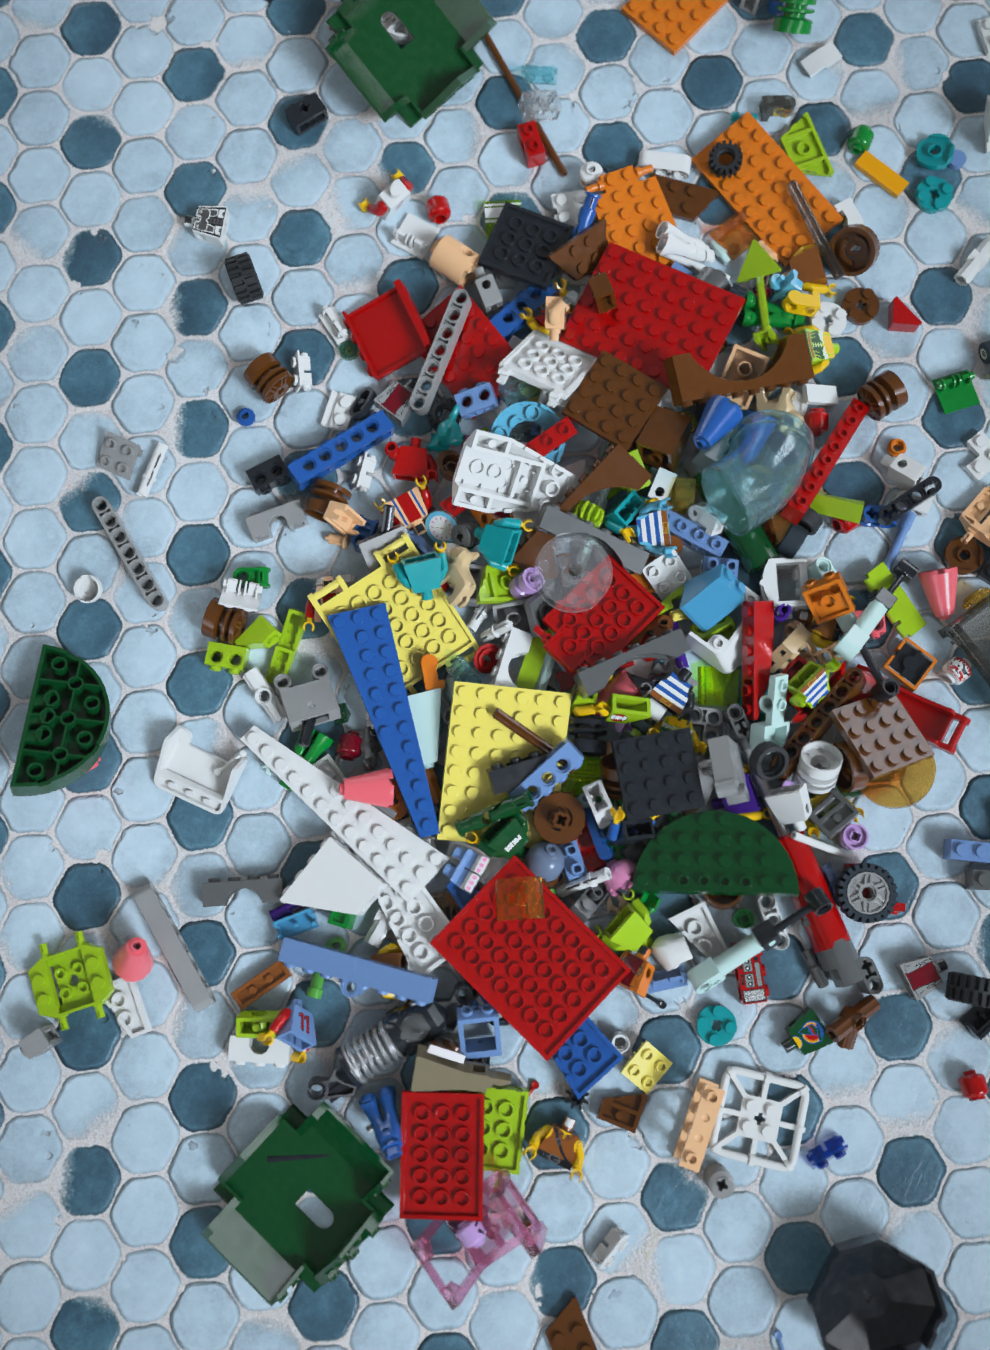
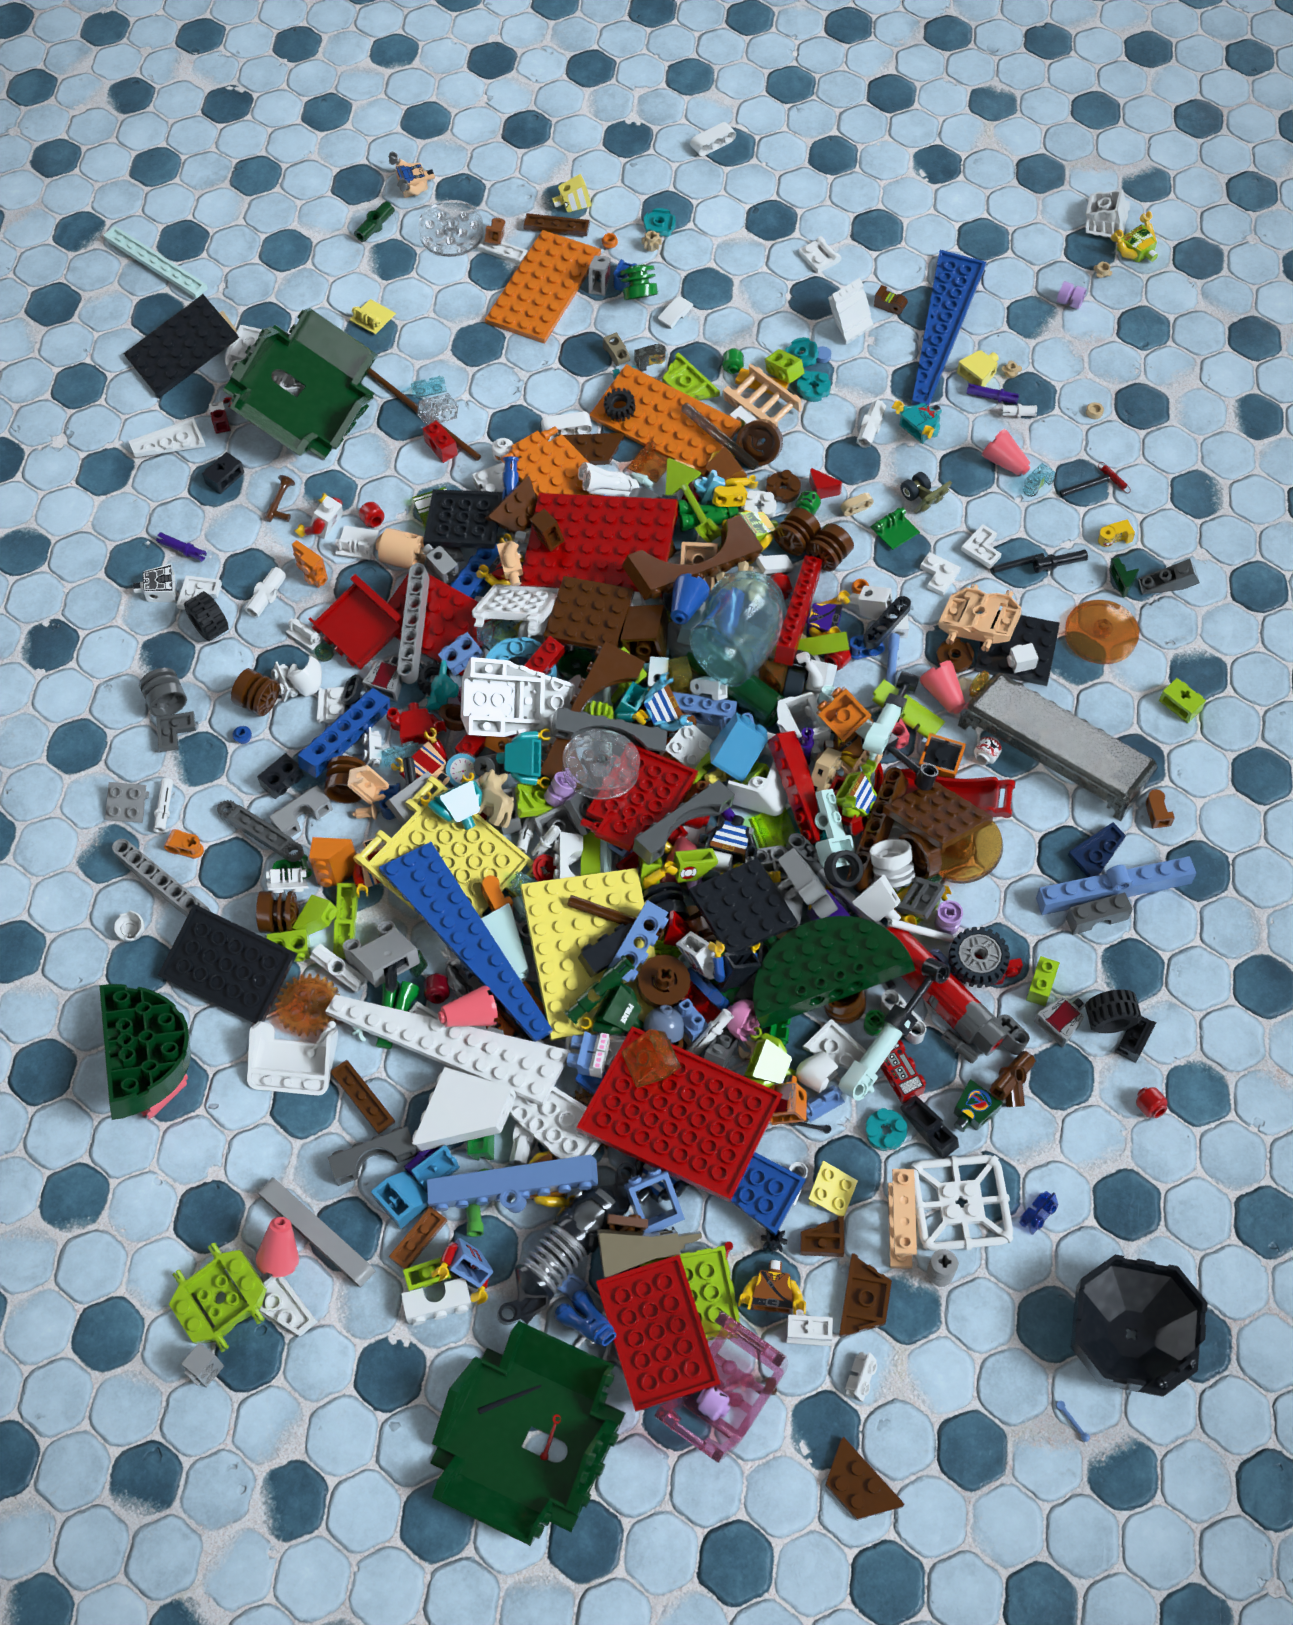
camera: 20 degrees left, 20 degrees down
none -> white wing [129,418,206,457]
none -> dark grey wheel [139,668,187,717]
none -> dark purple pin [156,532,207,562]
none -> dark grey plate [156,711,196,752]
none -> black plate [158,904,298,1024]
none -> orange piece [164,829,204,859]
none -> white plate [176,576,222,610]
none -> dark red leg [209,401,231,434]
none -> dark grey plate [217,800,304,862]
none -> white piece [244,567,286,618]
none -> reddish brown piece [264,475,295,522]
none -> clear orange gear [275,973,340,1037]
none -> white piece [288,656,322,697]
none -> orange plate [292,540,328,588]
none -> orange slope [309,837,356,887]
none -> reddish brown plate [330,1060,395,1135]
none -> dark azure slope [371,1171,429,1229]
none -> clear light blue hinge [382,741,419,768]
none -> red hinge [540,1415,561,1461]
none -> medium blue tile [557,1273,588,1300]
none -> dark green plate [558,648,594,681]
none -> dark tan leg [603,332,630,366]
none -> red slope [663,910,695,946]
none -> light nougat fence [723,363,802,427]
none -> lime brick [765,349,805,384]
none -> reddish brown wheel [773,507,821,556]
none -> white hinge [787,1315,833,1346]
none -> green head [795,491,821,516]
none -> white torso [796,652,838,701]
none -> torso [806,590,850,637]
none -> reddish brown wing [839,1253,892,1337]
none -> tan beam [840,493,874,516]
none -> black slope [900,1095,959,1158]
none -> lime brick [1026,956,1060,1007]

